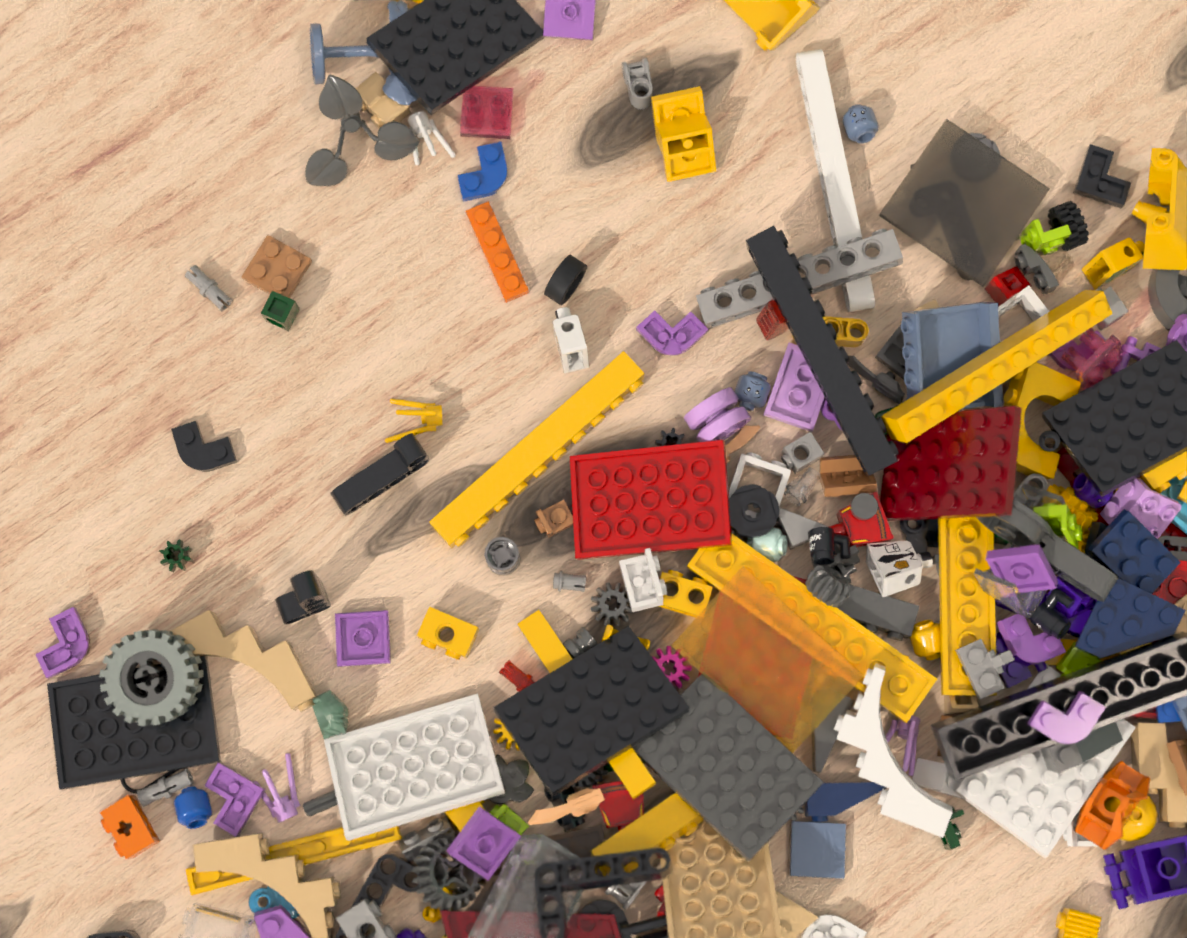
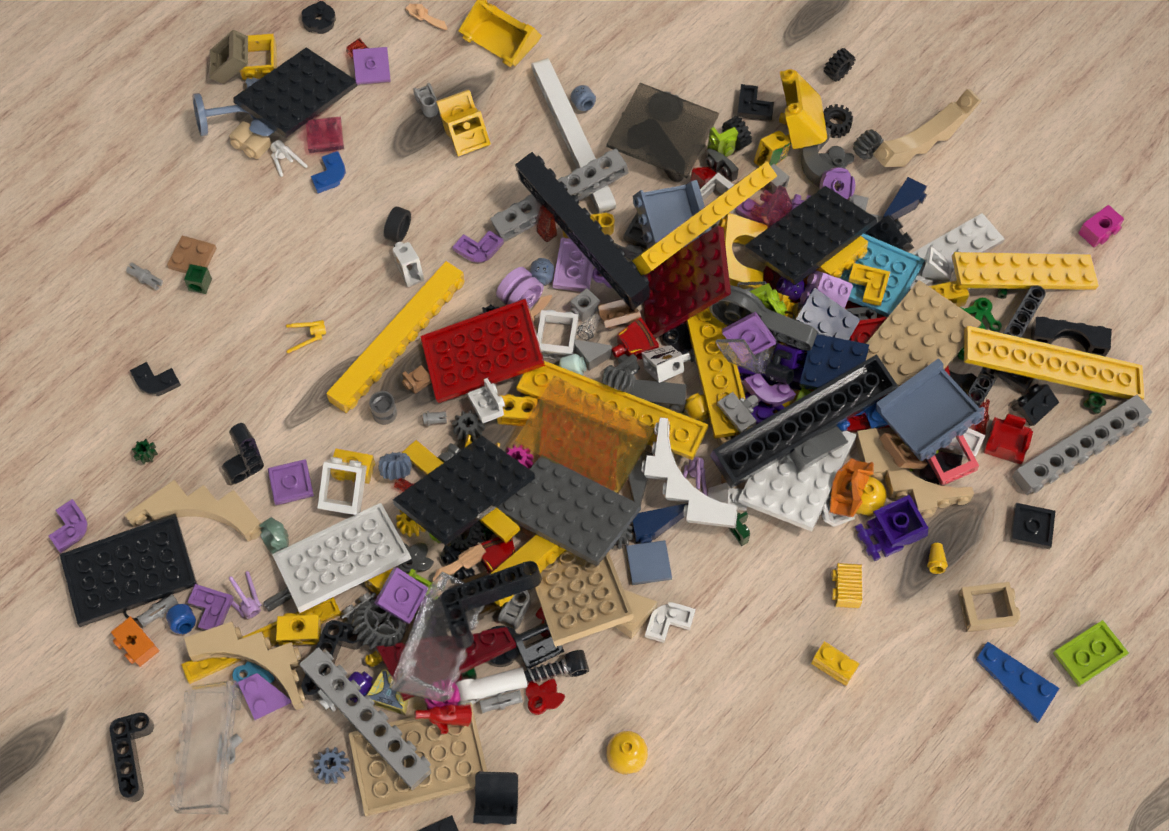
camera: 10 degrees left, 15 degrees down
light grey wheel [99,629,203,726] -> none
dark grey plant [305,74,419,186] -> none
black beam [330,433,430,516] -> none
orange plate [466,201,529,303] -> none
black plate [729,484,779,538] -> none
black piece [808,527,851,565] -> none
dark grey tile [850,493,878,520] -> none
plate [1027,692,1106,744] -> none
black pin [1039,430,1060,452] -> none
none -> yellow brick [276,612,321,646]
none -> white window [318,457,367,515]
none -> sand blue gear [378,452,412,480]

